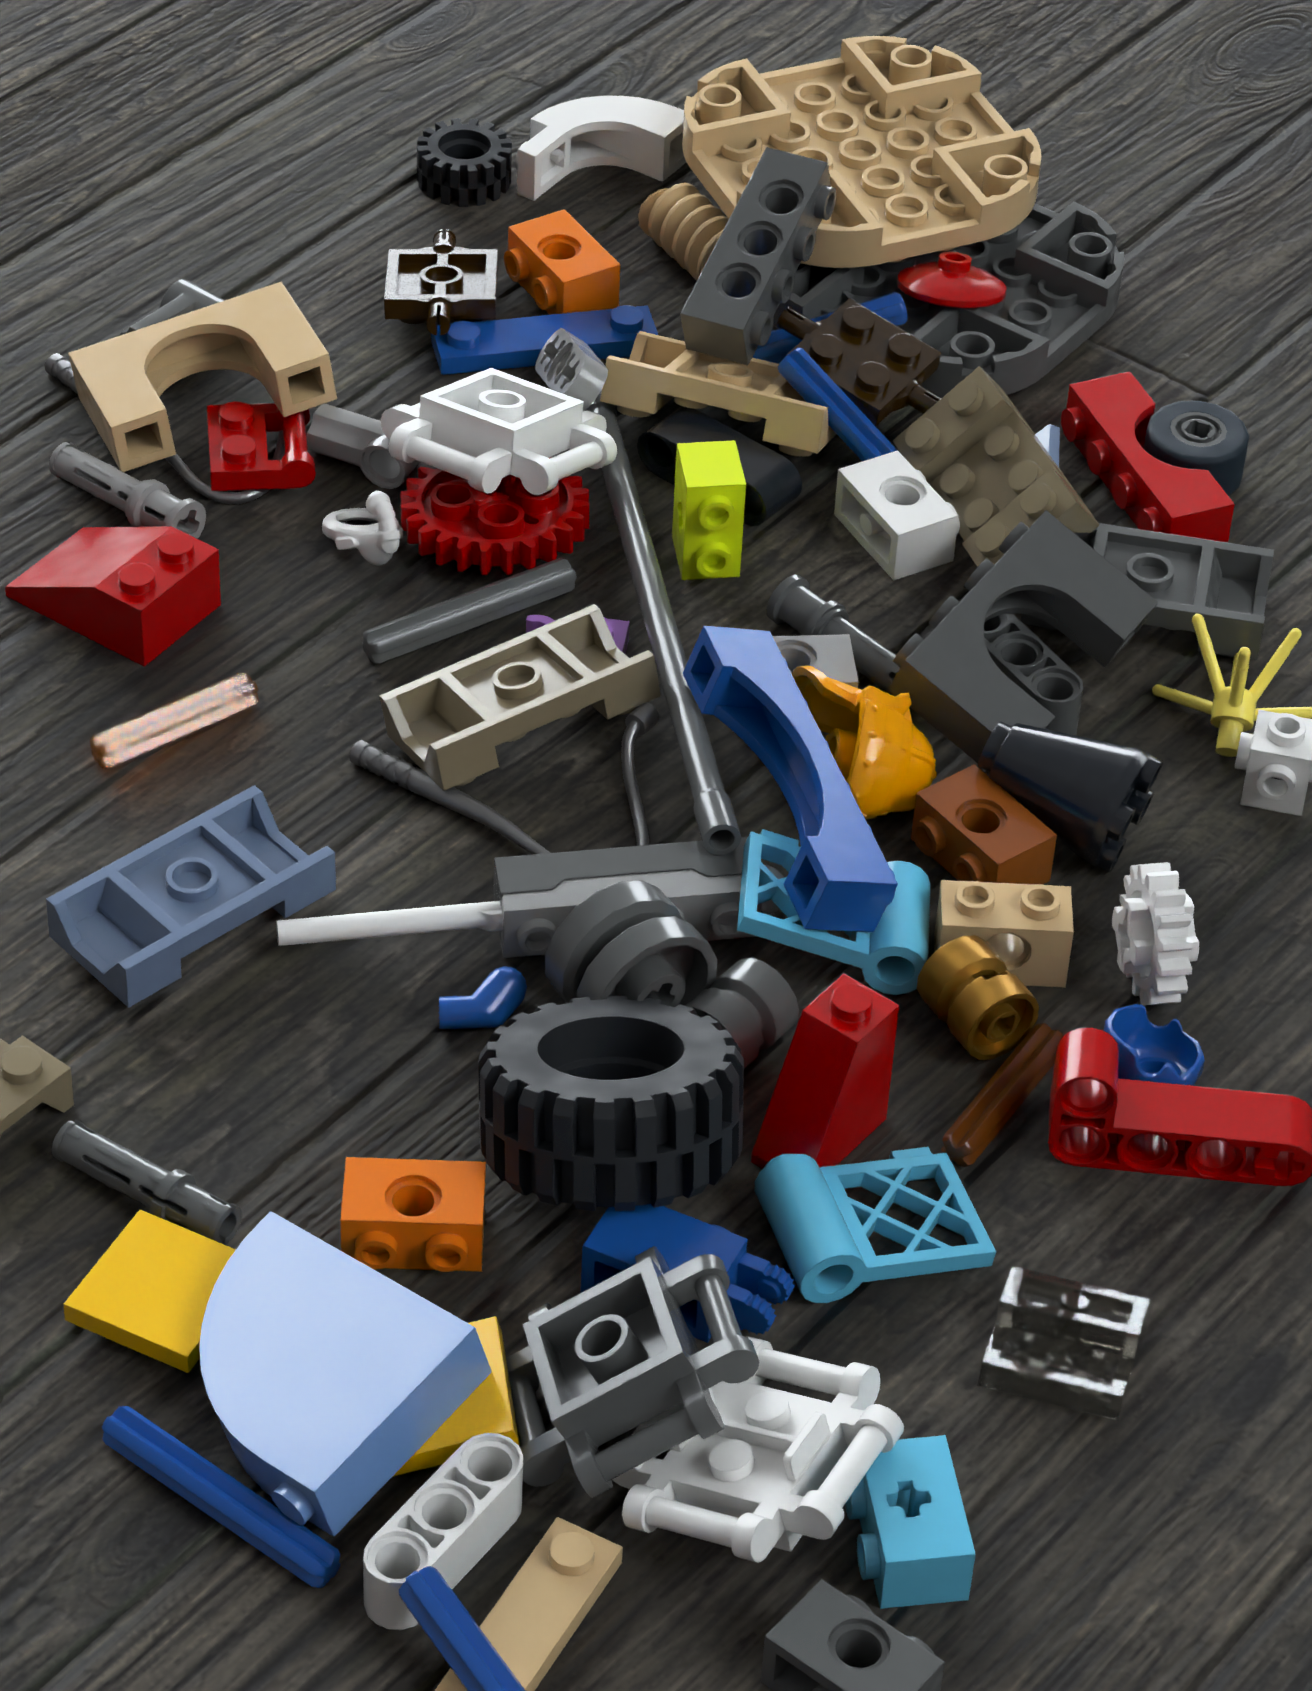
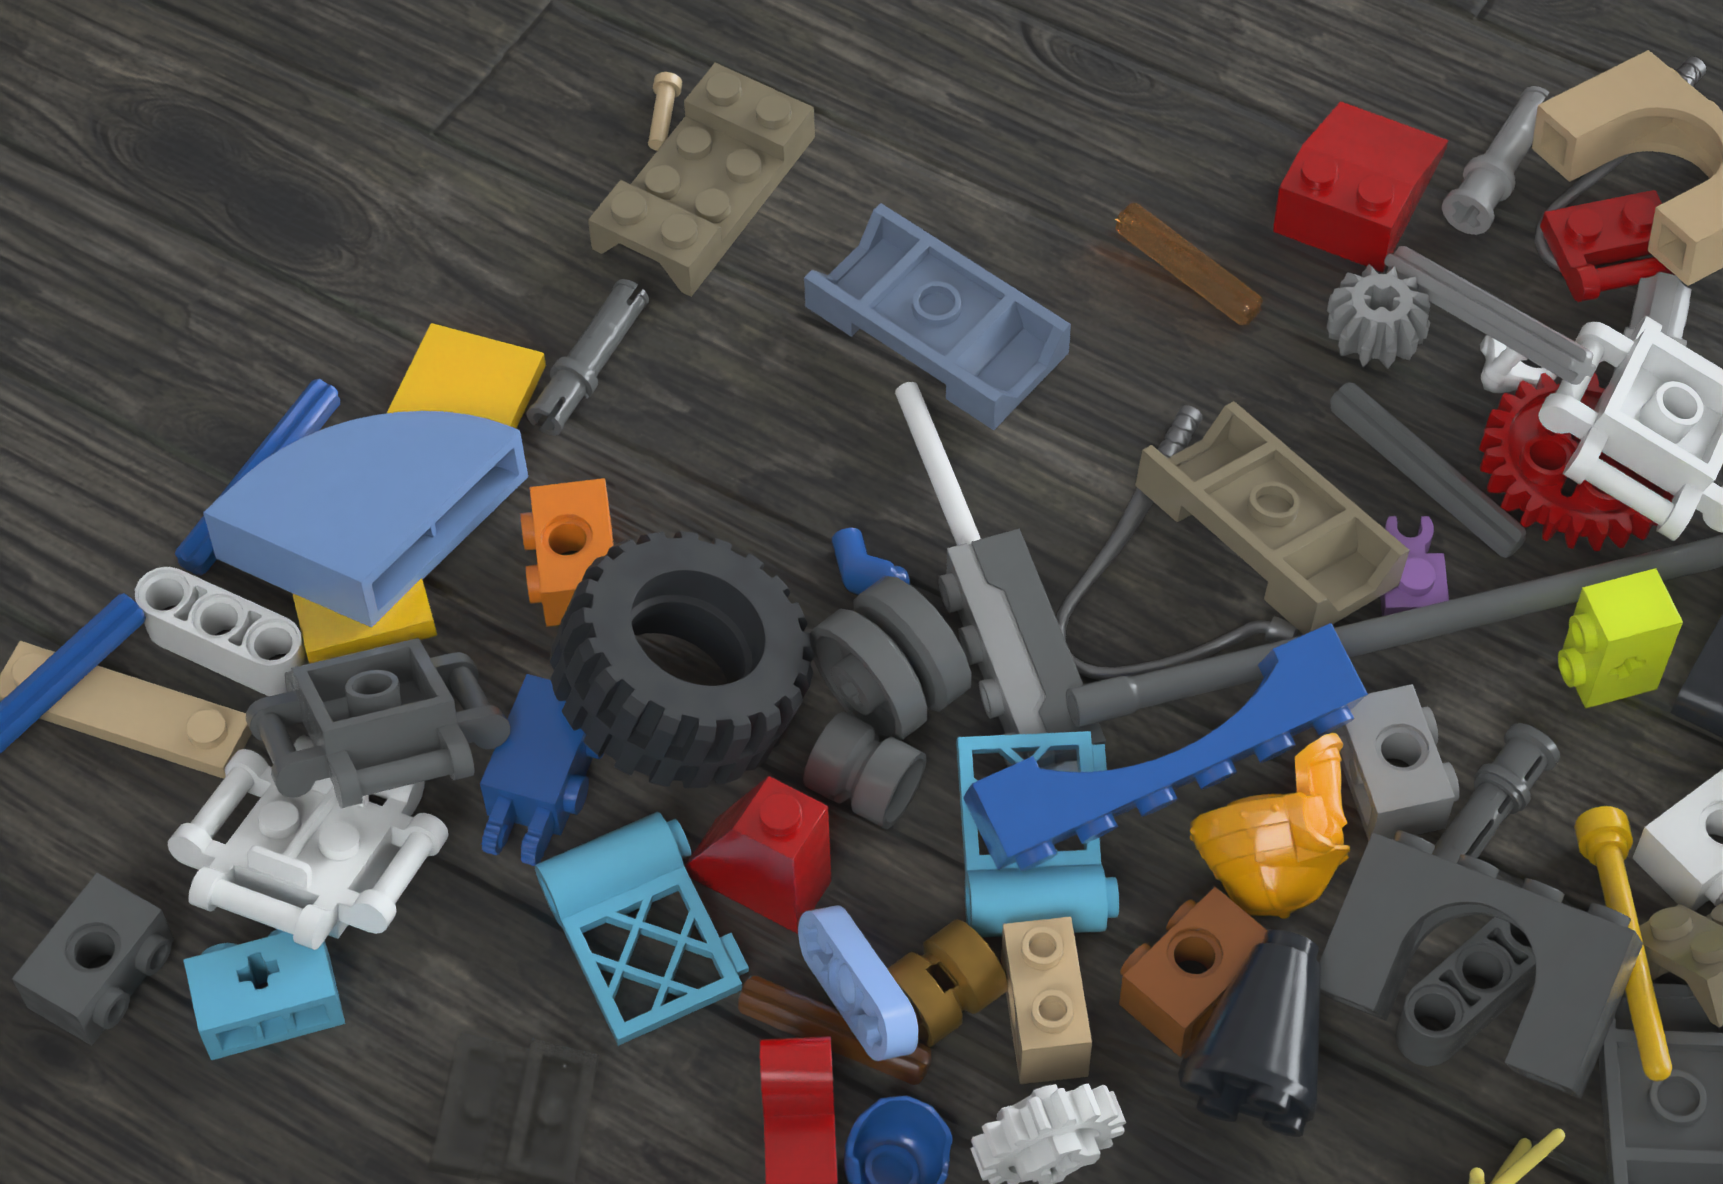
camera: 85 degrees right, 15 degrees up
none -> light blue beam [798,905,918,1061]
none -> light grey gear [1327,264,1430,369]
none -> light grey axle [1384,246,1596,385]
none -> yellow piece [1574,806,1672,1082]

